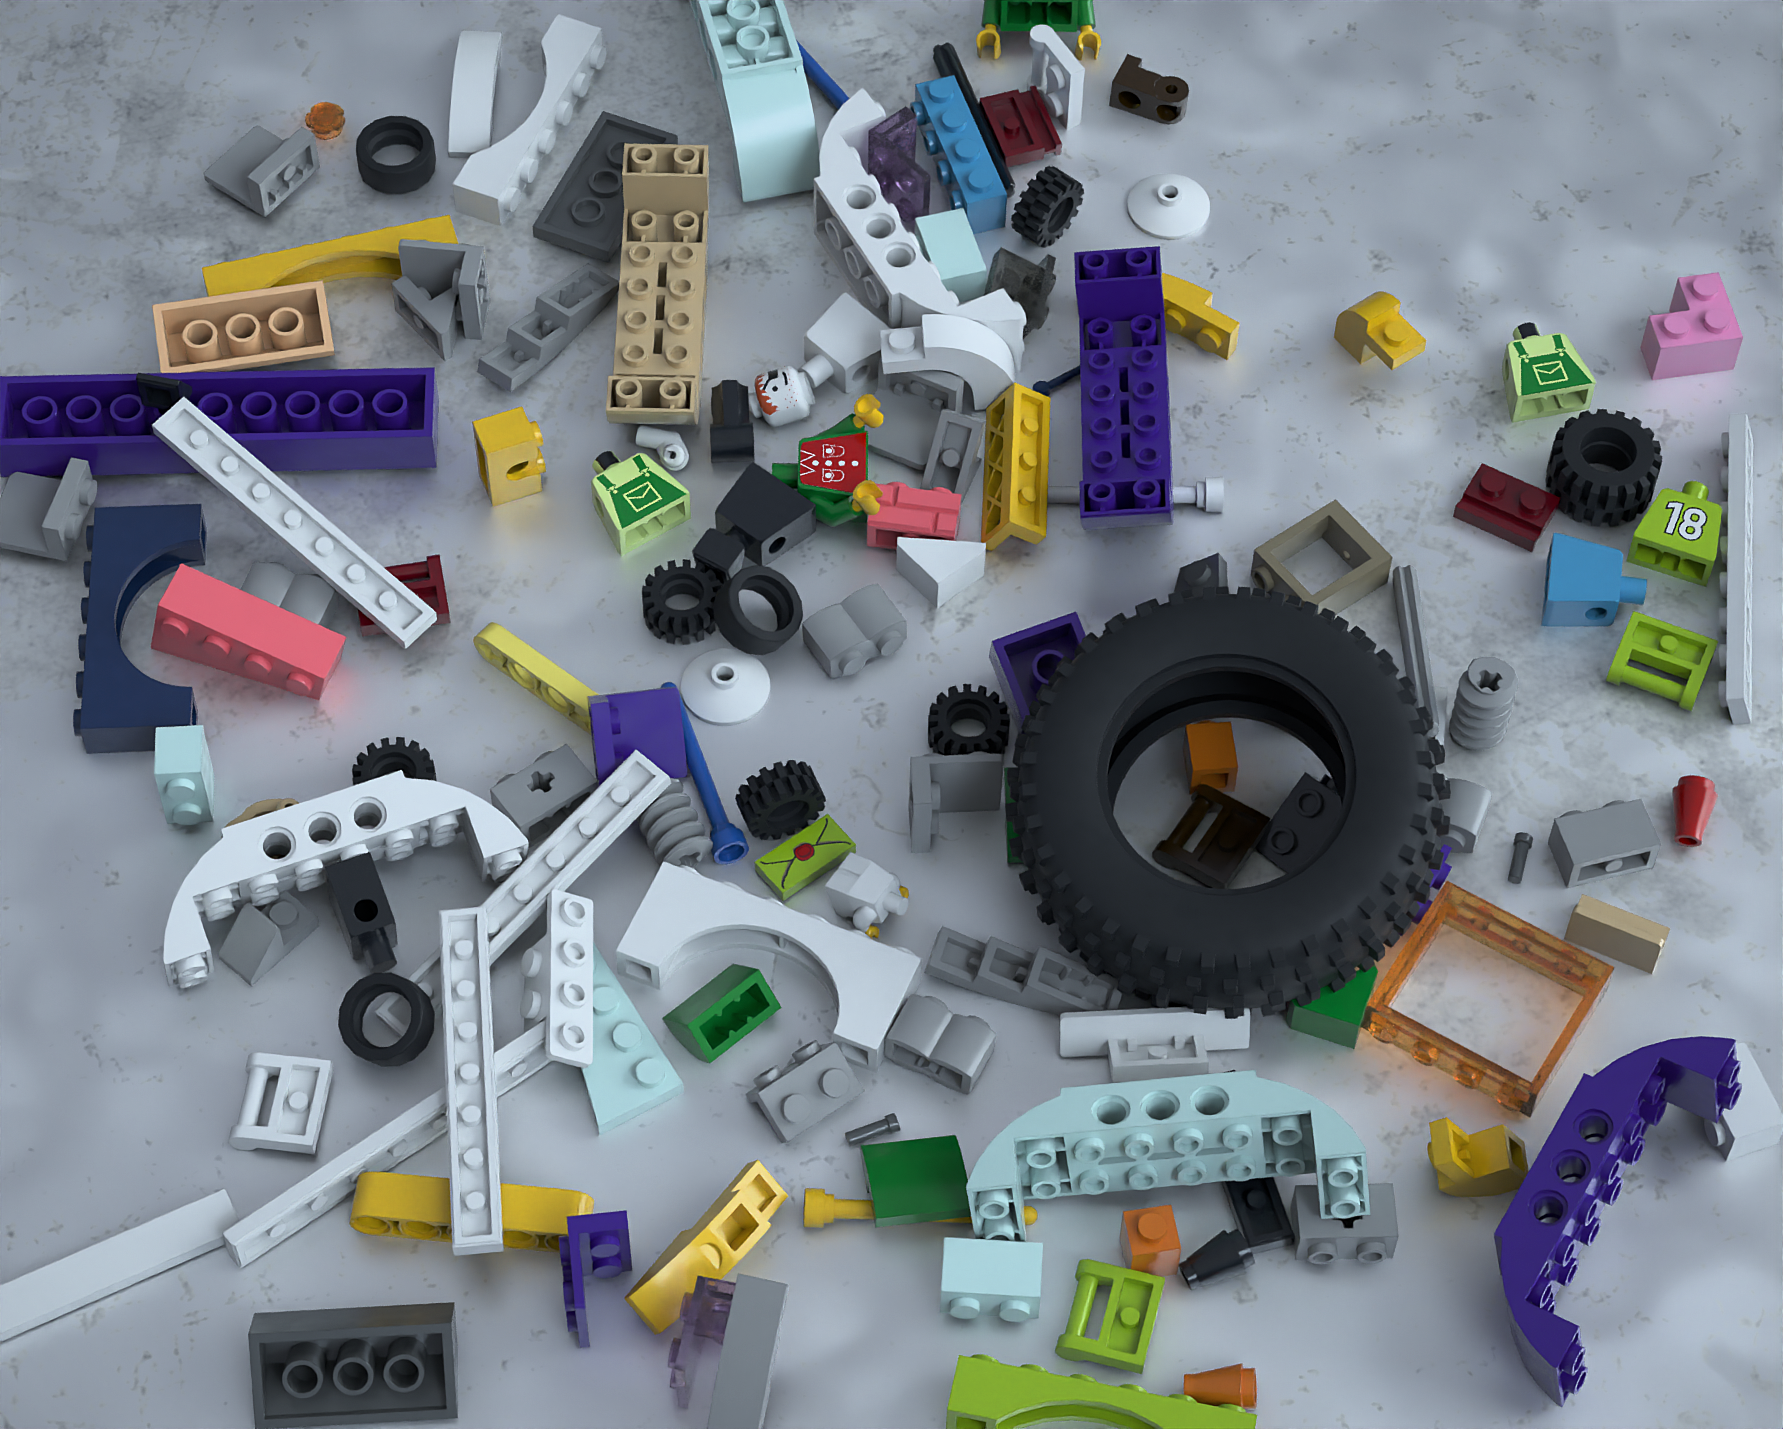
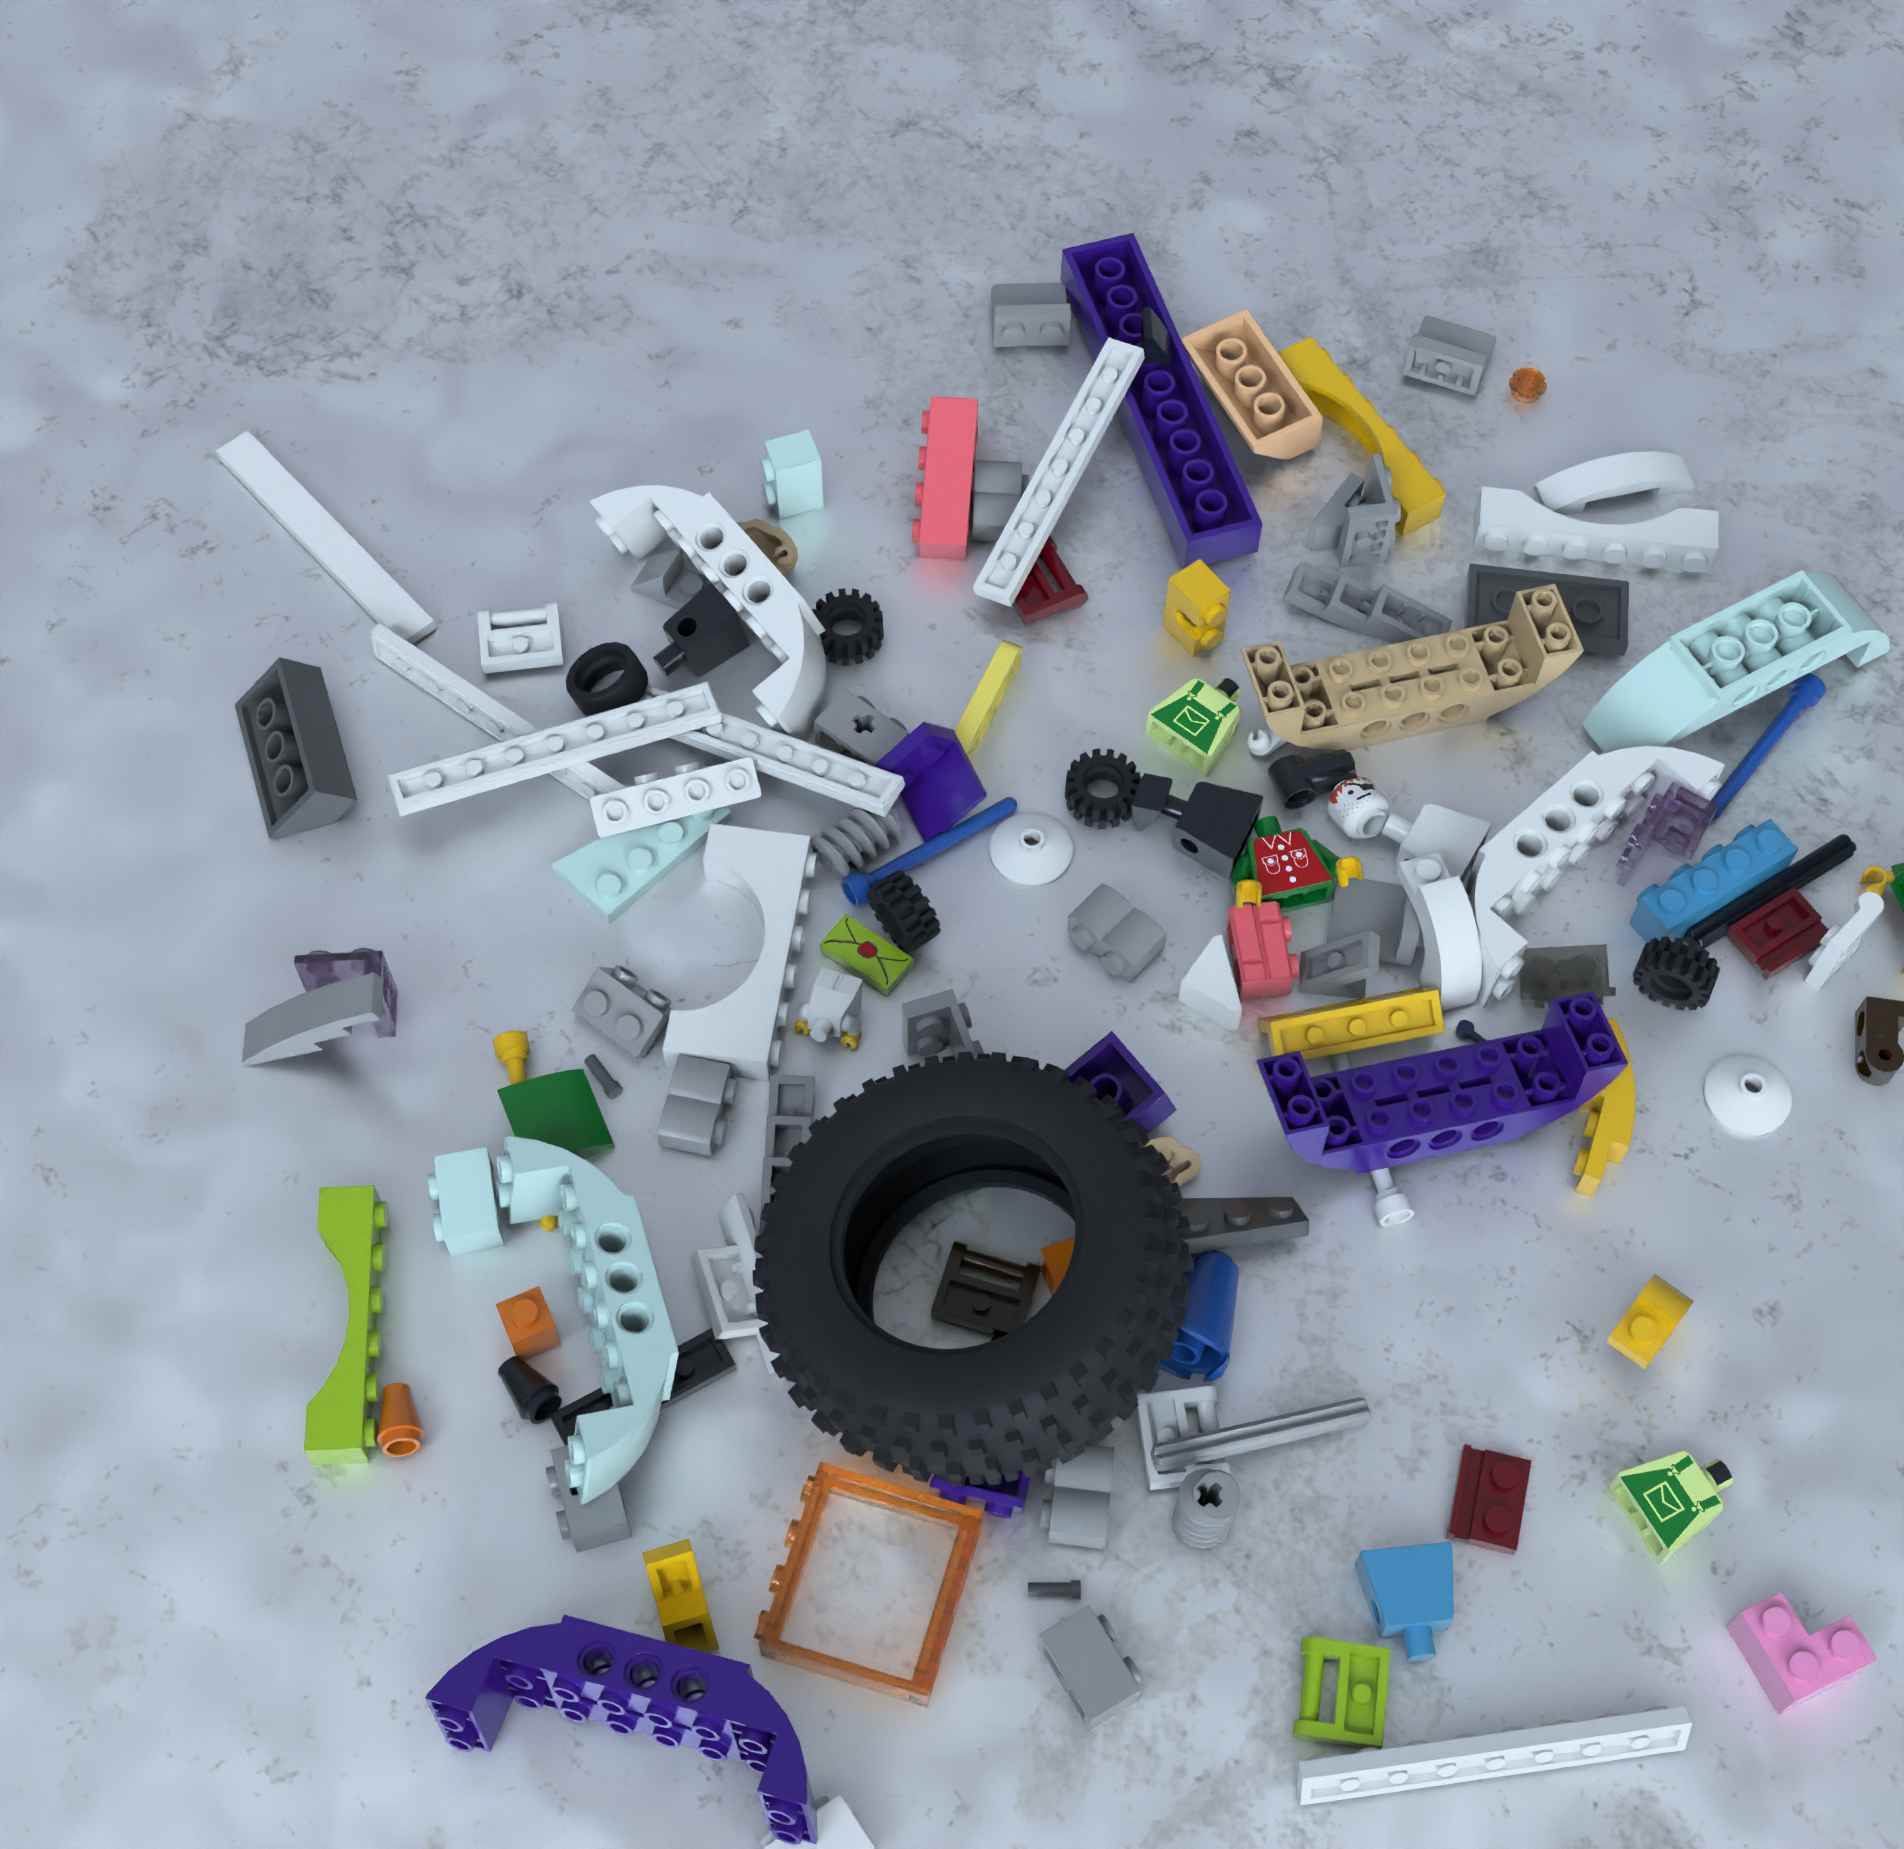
camera: 75 degrees right, 5 degrees up
dark blue arch [73,504,207,754] -> none
yellow beam [349,1172,594,1253] -> none
black tyre [356,116,436,194] -> none
dark purple bracket [559,1210,632,1348] -> none
yellow slope [624,1160,788,1335] -> none
green brick [662,963,782,1063] -> none
black tyre [713,565,803,655] -> none
light aqua brick [915,208,987,303] -> none
black tyre [928,684,1010,756] -> none
lime plate [1055,1259,1165,1374] -> none
dark tan window [1250,499,1393,615] -> none
green slope [1286,965,1378,1049] -> none
black tyre [1545,409,1662,527] -> none
tan panel [1564,894,1670,974] -> none
lime torso [1626,481,1722,587] -> none
red cone [1672,775,1718,847] -> none

